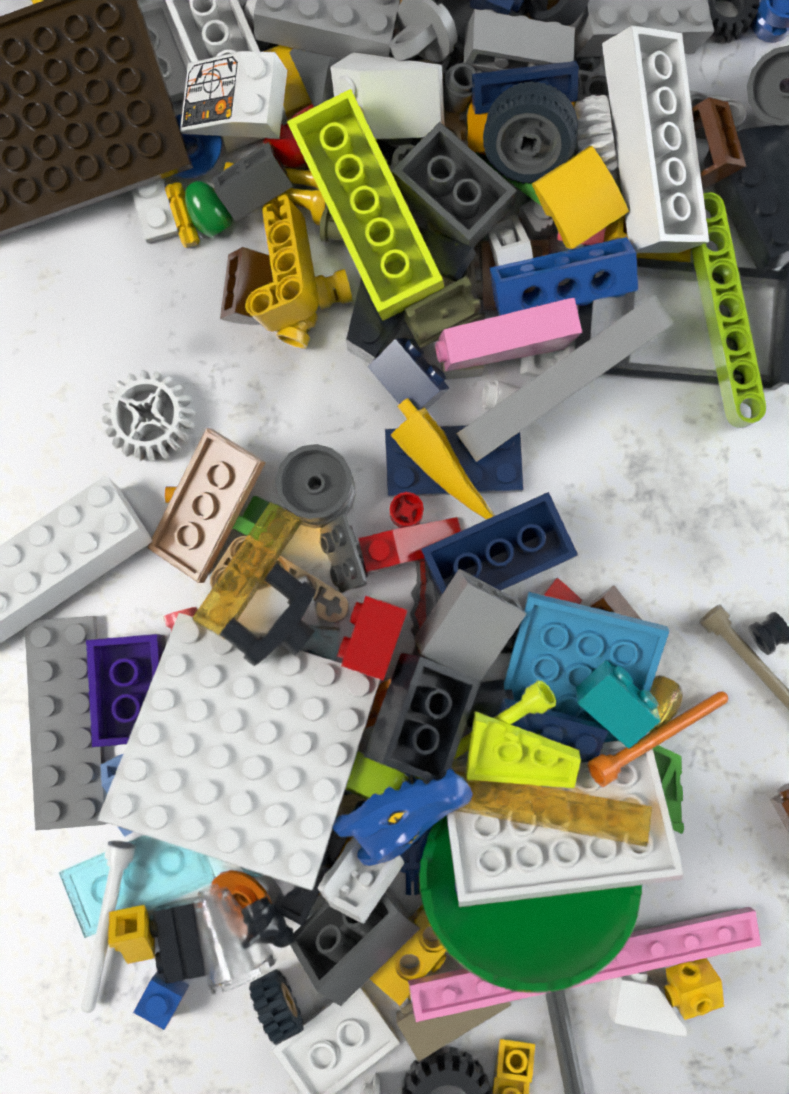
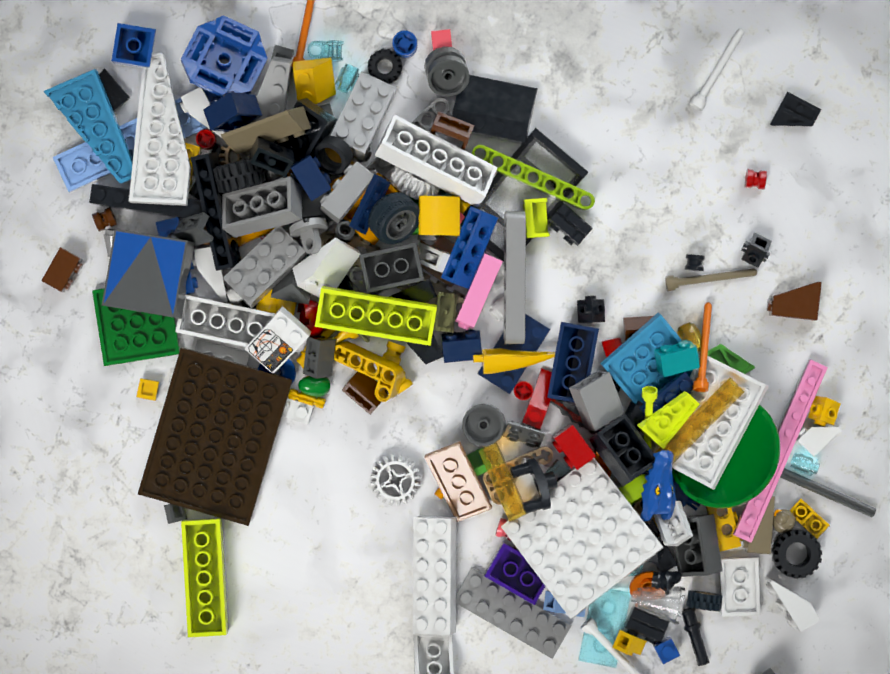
camera: 55 degrees left, 5 degrees up
none -> neon yellow panel [523,198,550,238]
none -> black brick [548,203,593,246]
none -> black brick [577,296,605,323]
none -> black pin [679,607,710,666]
none -> dark tan animal [773,509,796,533]
none -> clear light blue brick [790,452,820,477]

